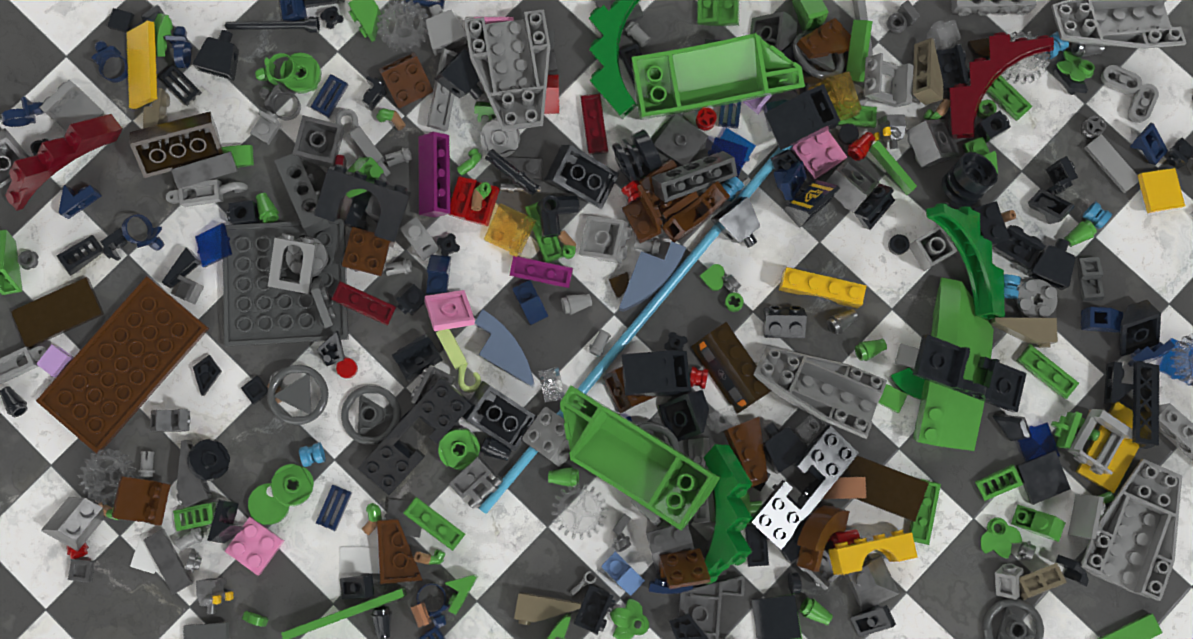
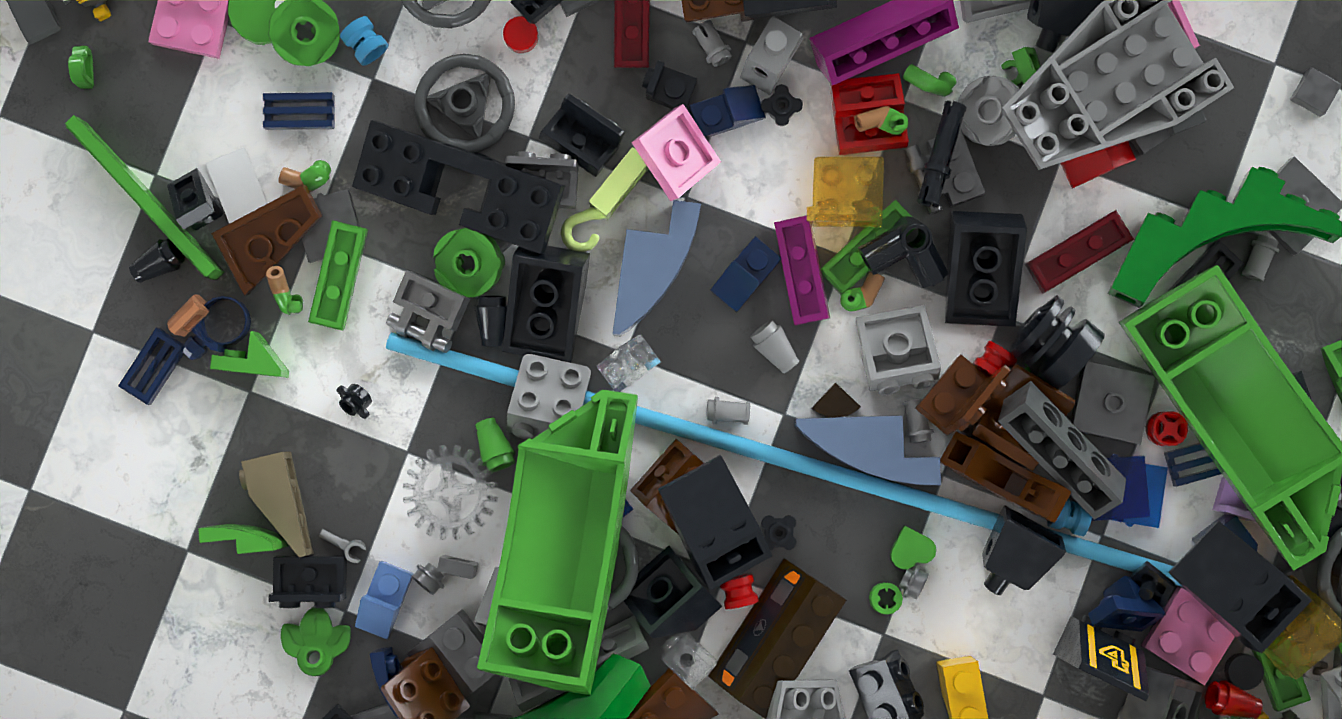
camera: 70 degrees right, 5 degrees up
none -> black plate [336,384,372,419]

